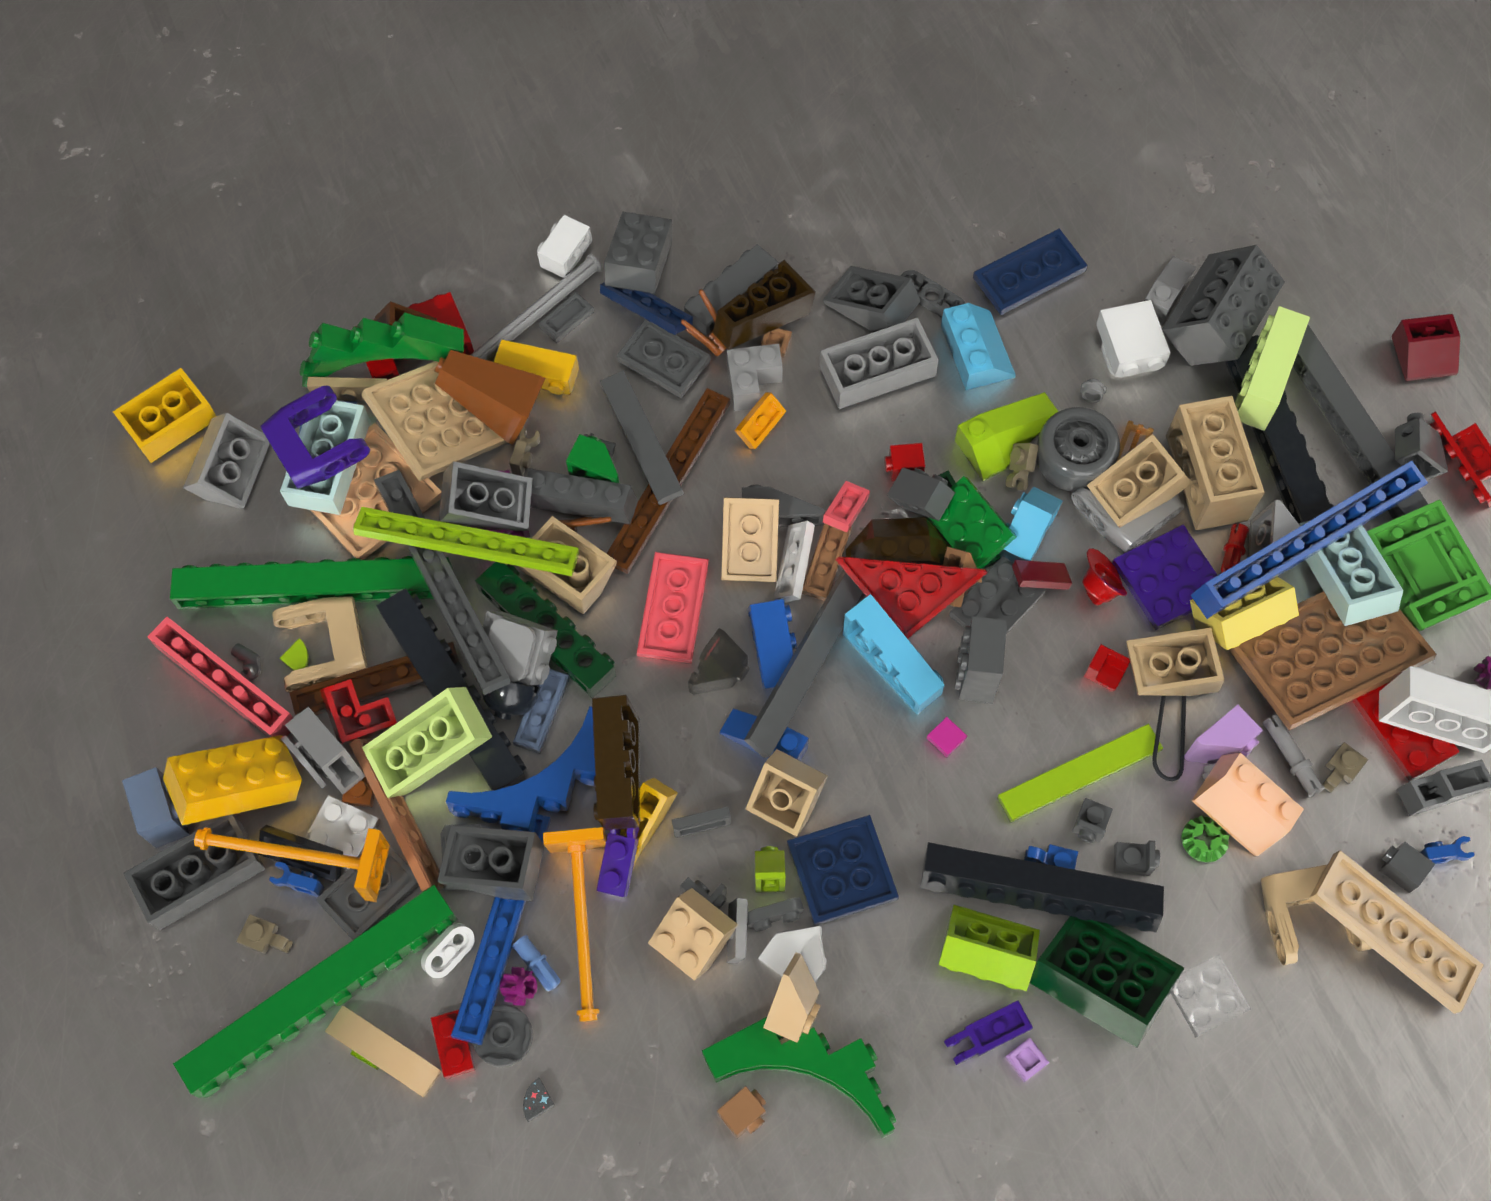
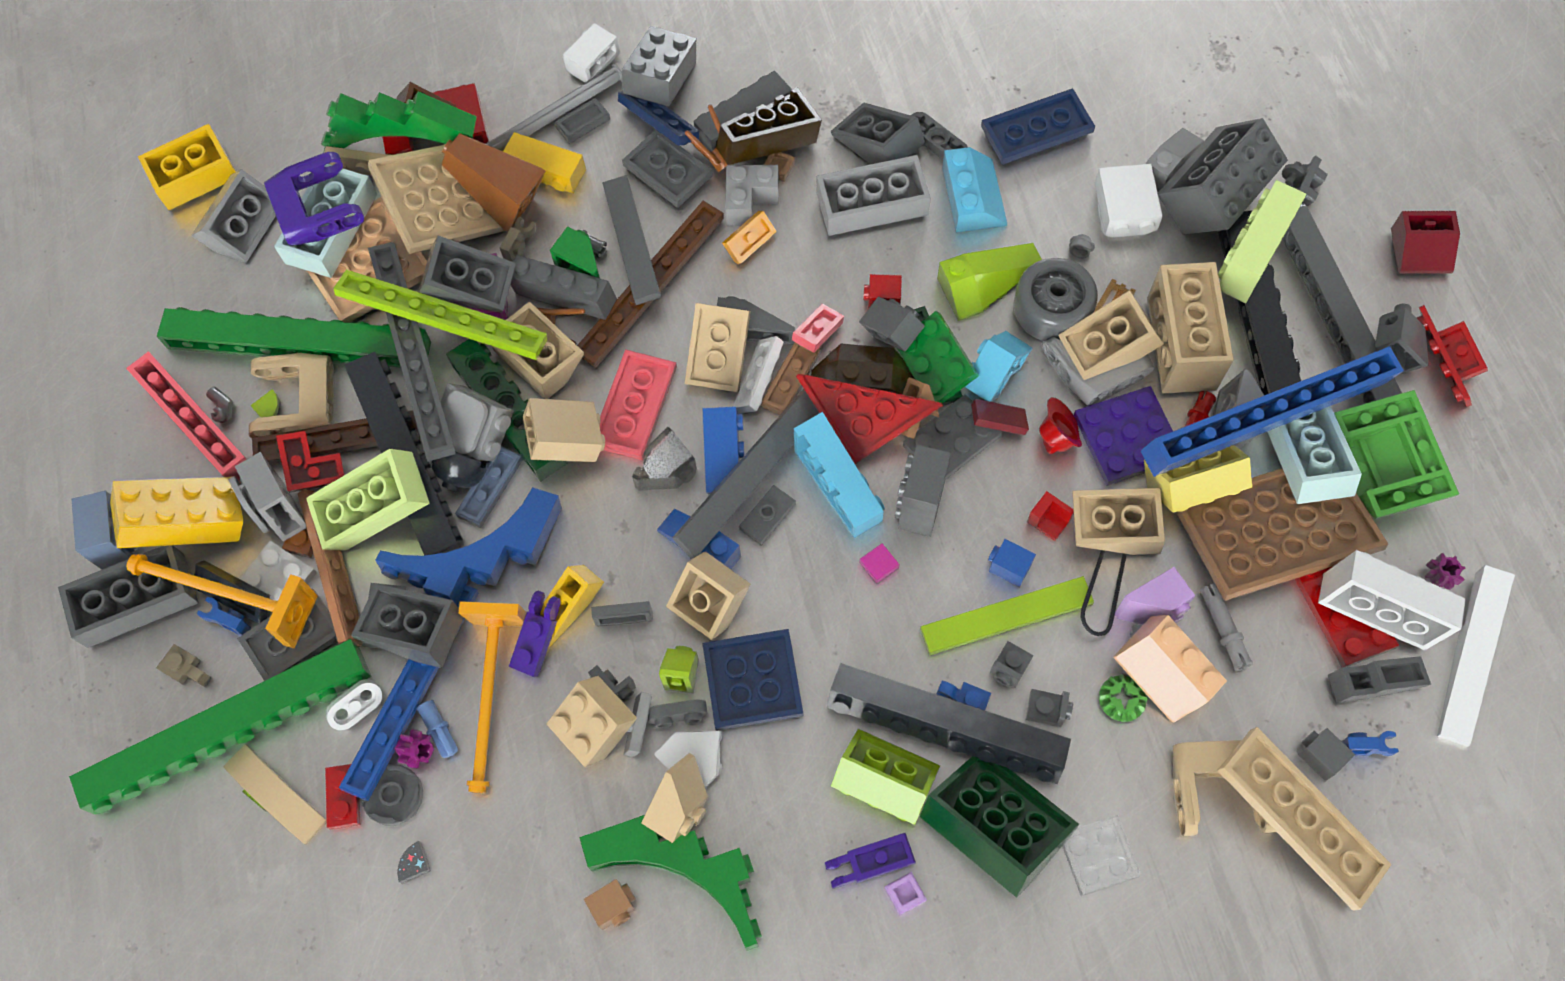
camera: 10 degrees right, 0 degrees up
dark brown wedge [592,695,640,830] -> none
dark tan plate [1005,443,1038,491] -> none
dark tan plate [1322,742,1368,793] -> none
none -> tan brick [523,398,605,462]
none -> dark grey plate [739,485,796,545]
none -> blue brick [988,539,1036,588]
none -> dark grey hips [1282,156,1328,206]

